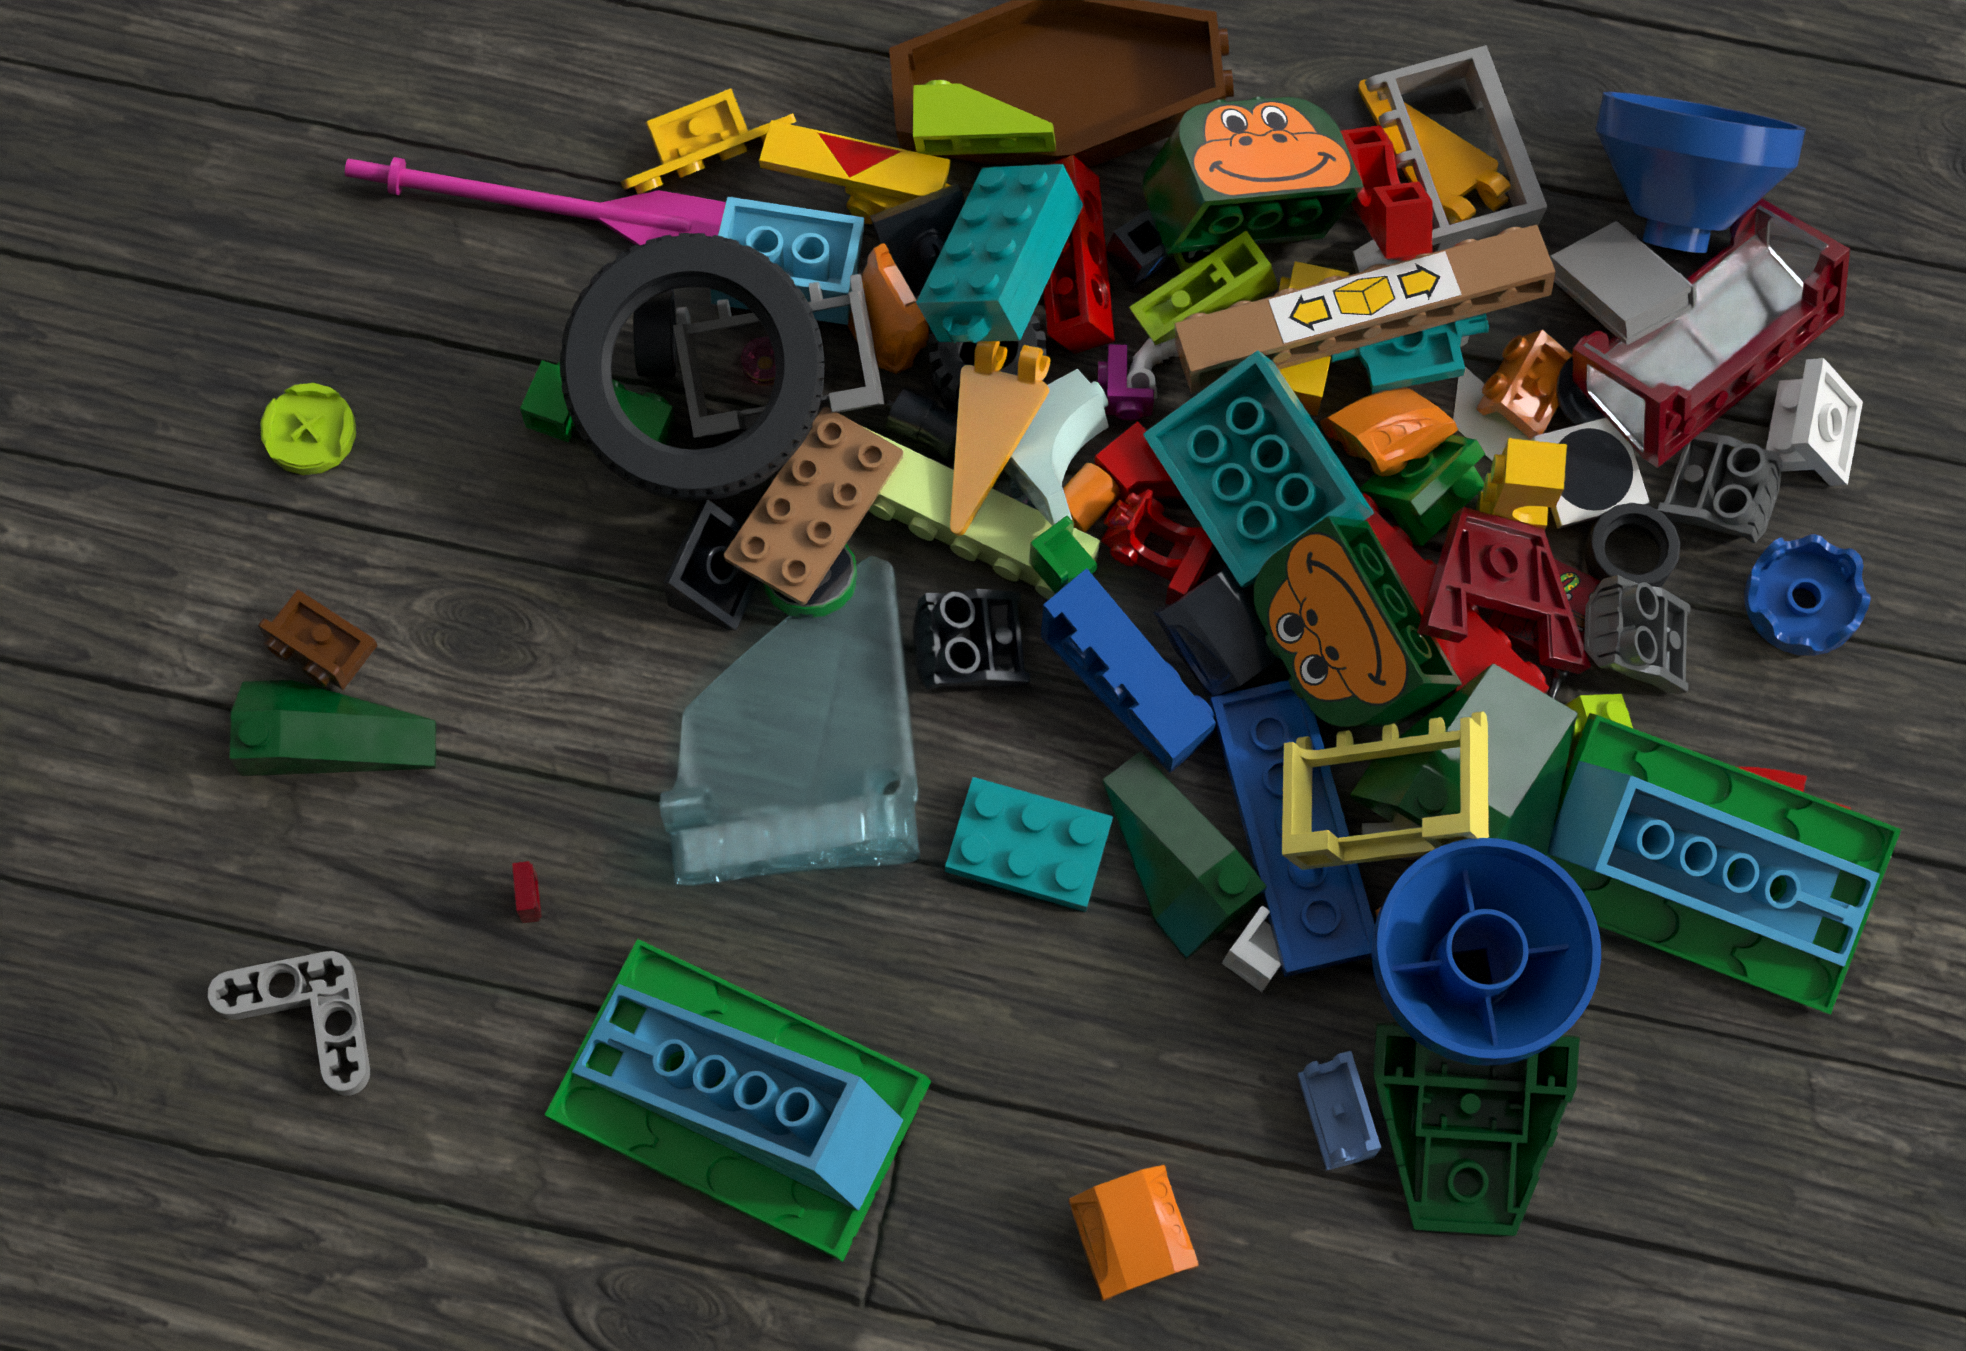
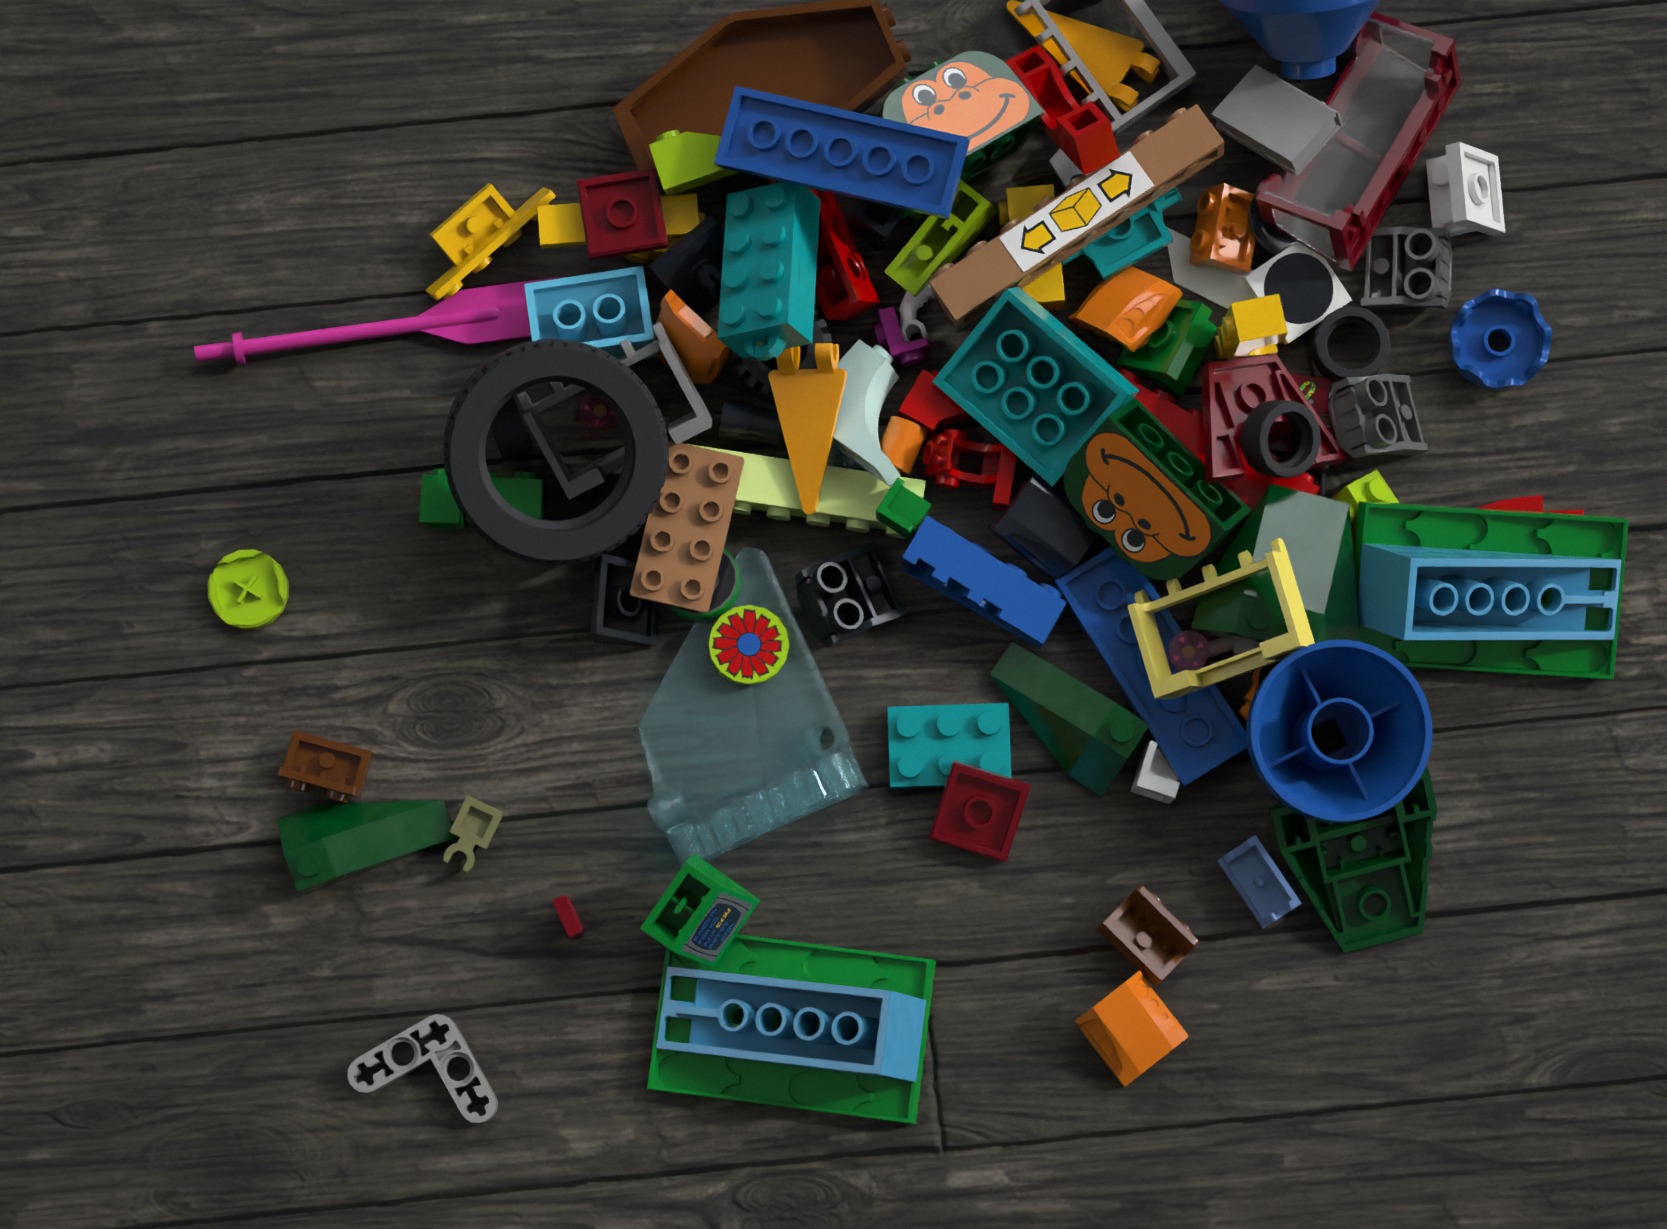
camera: 15 degrees left, 10 degrees up
none -> olive plate [443,795,504,873]
none -> dark red tile [576,168,669,261]
none -> green slope [640,853,760,967]
none -> tile [708,605,789,686]
none -> blue plate [714,86,970,219]
none -> dark red tile [928,760,1031,863]
none -> reddish brown bracket [1097,885,1199,987]
none -> clear pink tile [1168,630,1210,671]
none -> black tyre [1241,400,1321,478]

